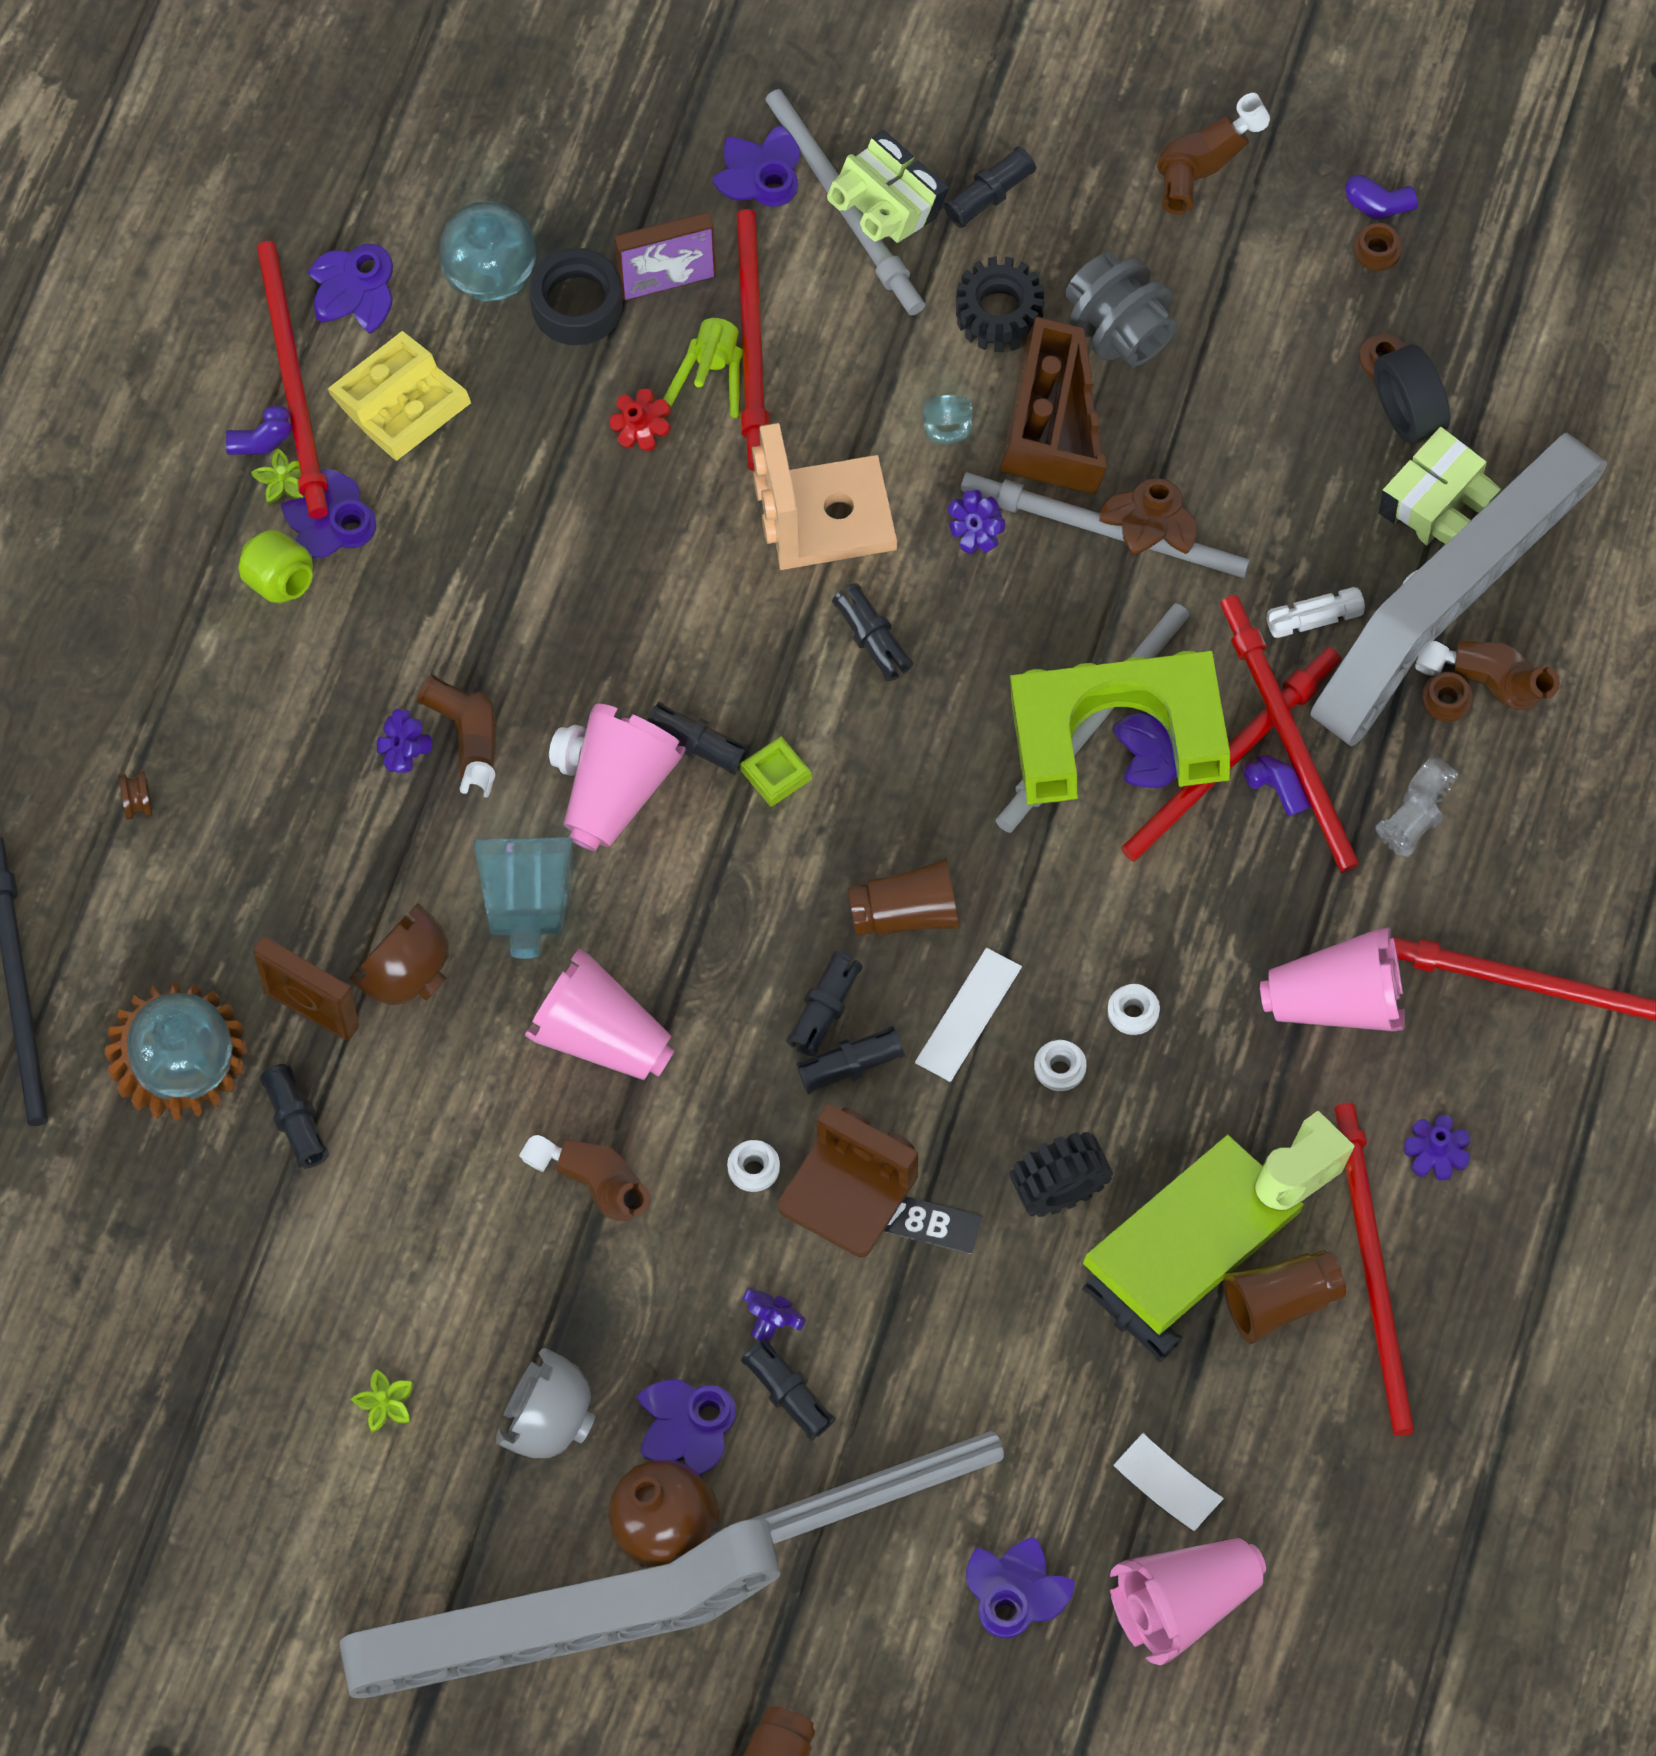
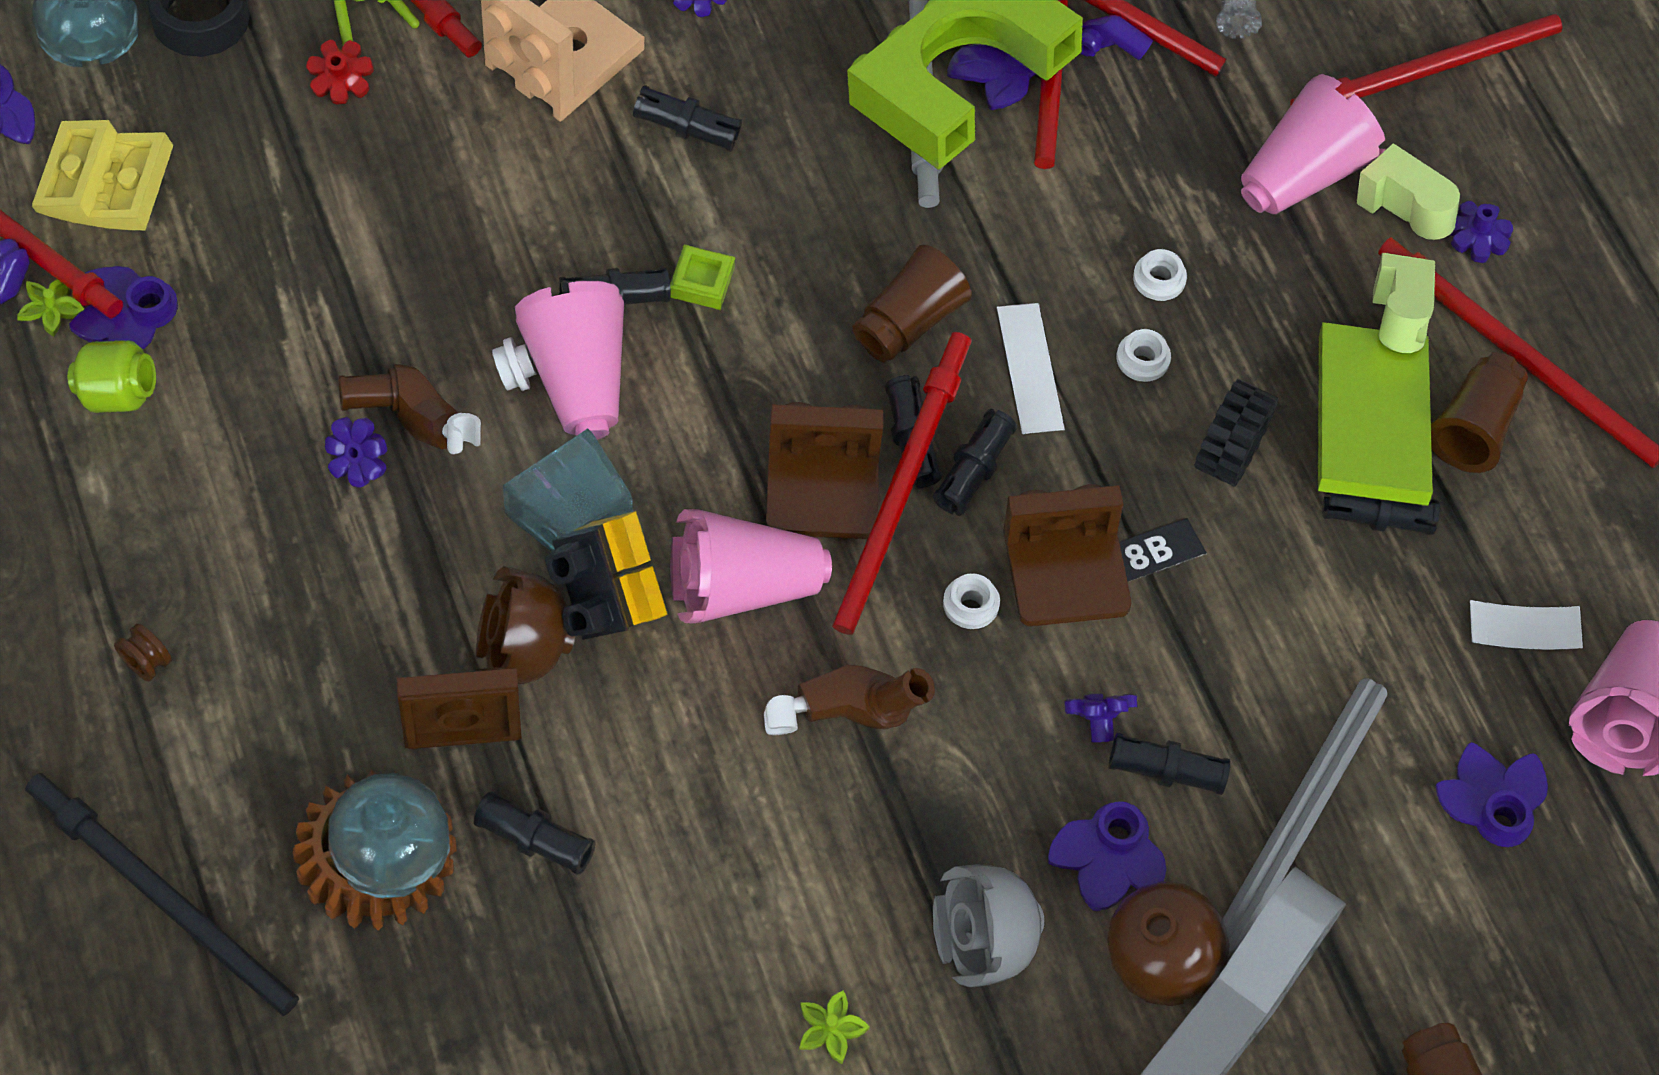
camera: 45 degrees left, 5 degrees down
none -> black hips [545,511,668,640]
none -> reddish brown bracket [766,402,883,539]
none -> red bar [832,332,972,635]
none -> yellowish green leg [1357,143,1460,240]

